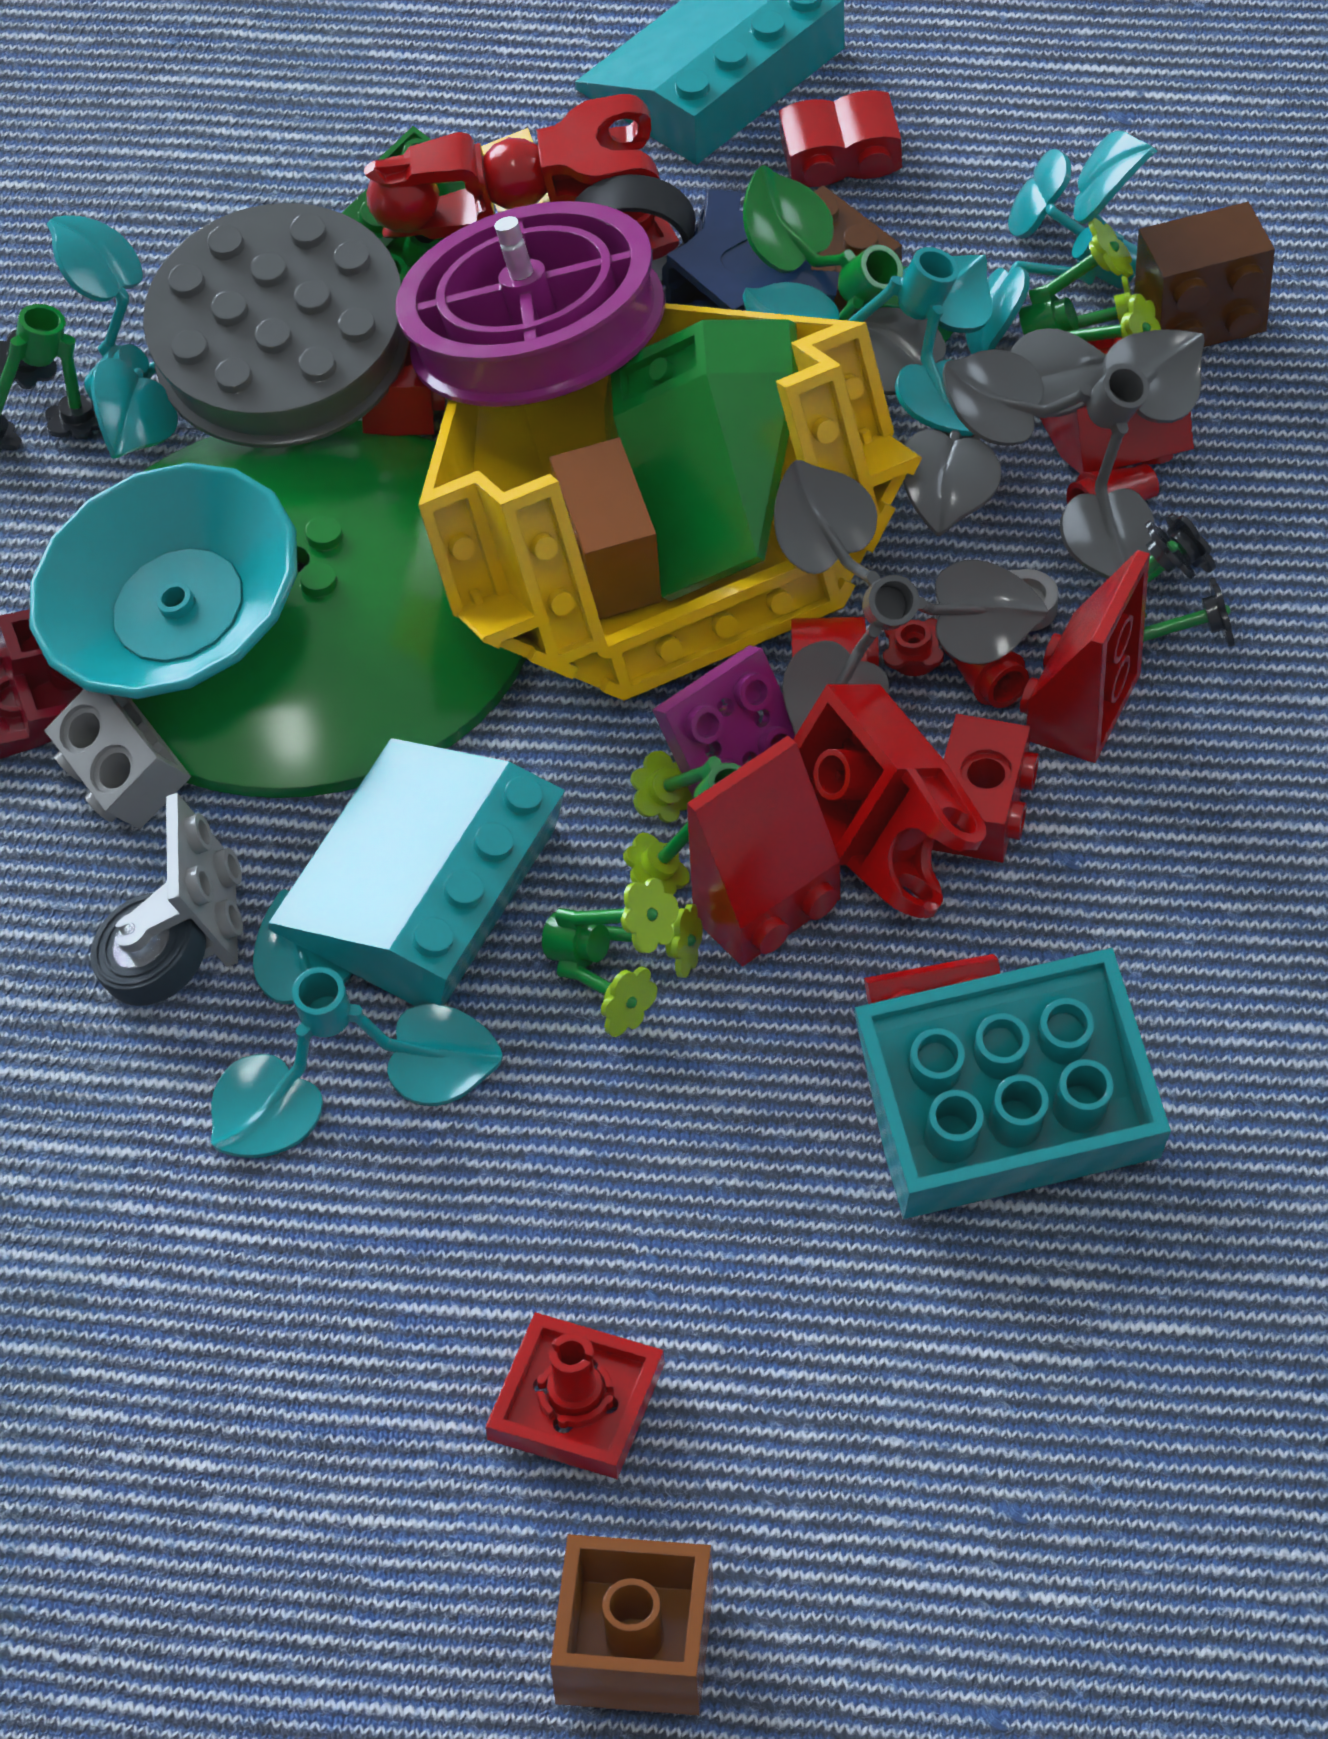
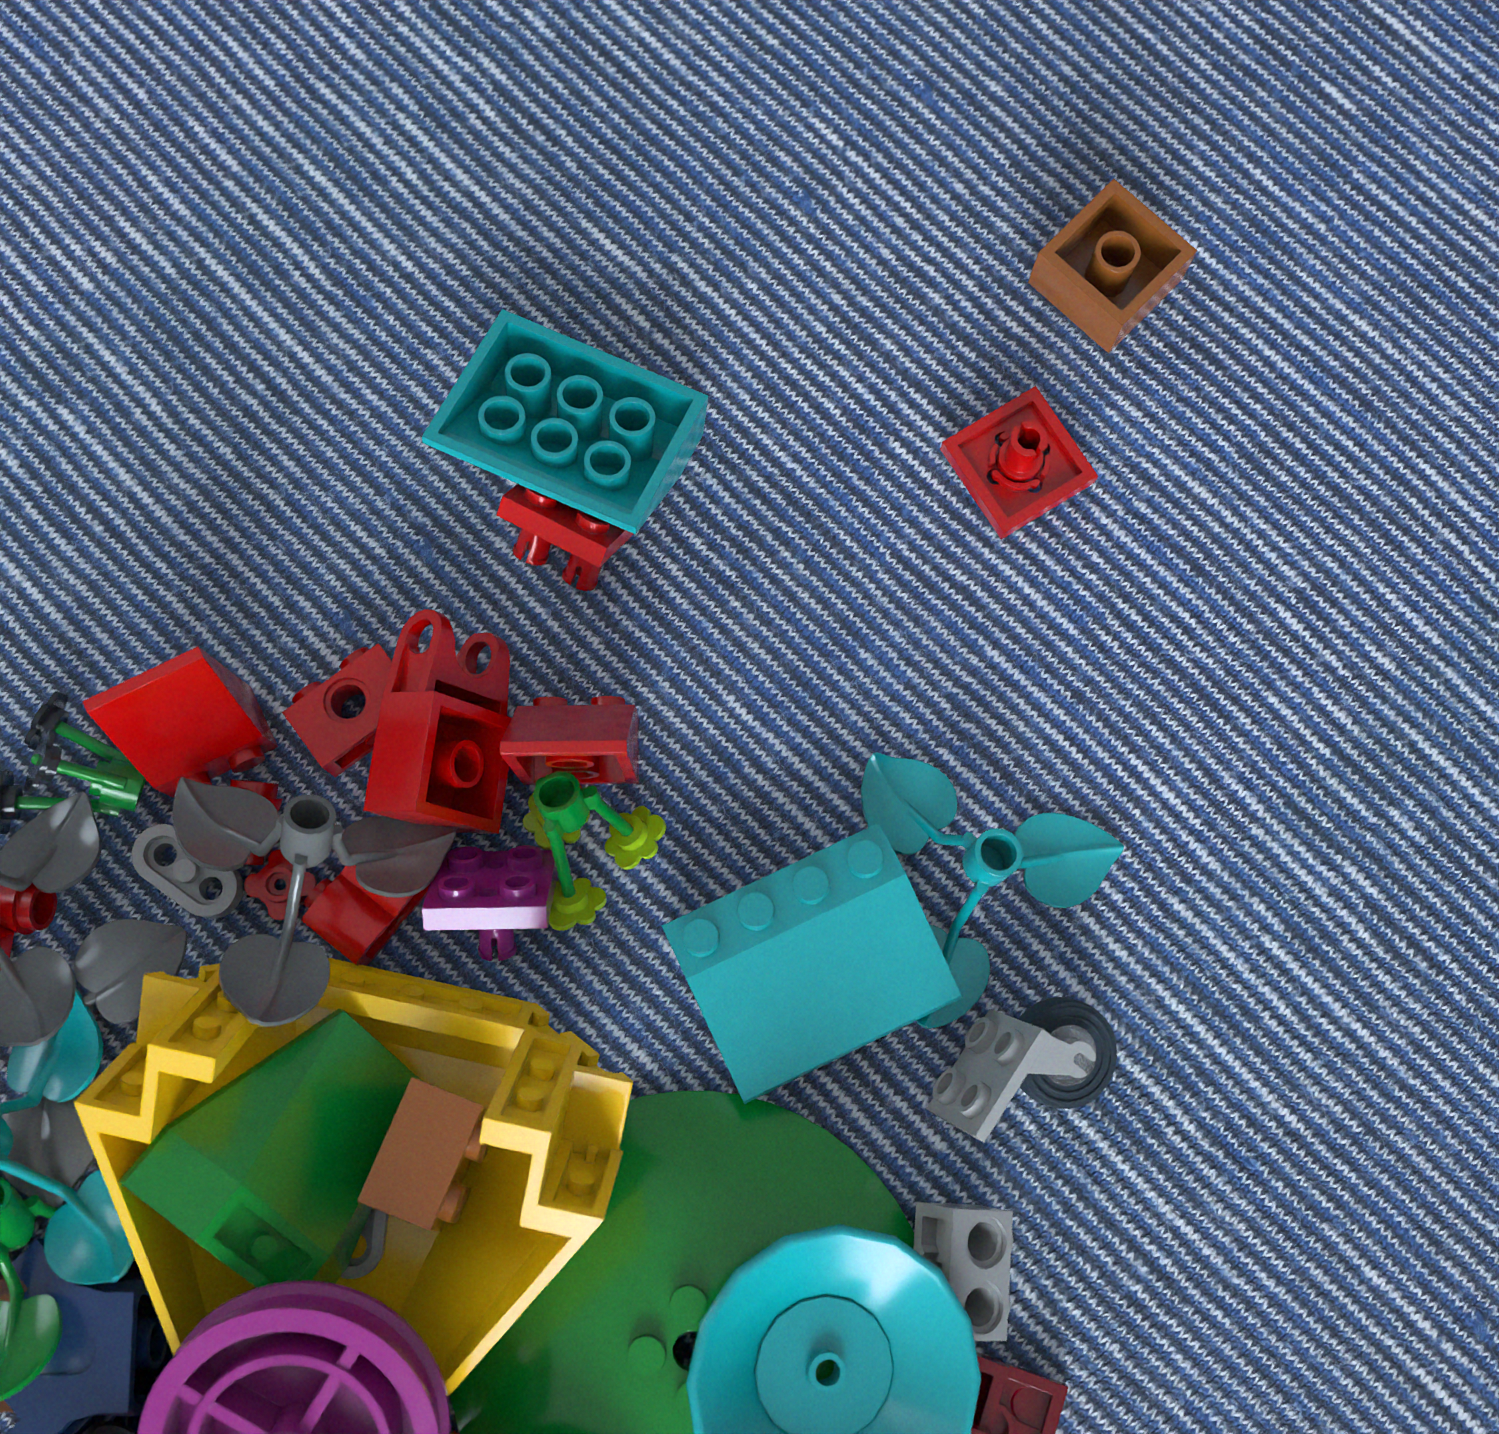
camera: 145 degrees left, 25 degrees up
plant [542,878,703,1037] -> none

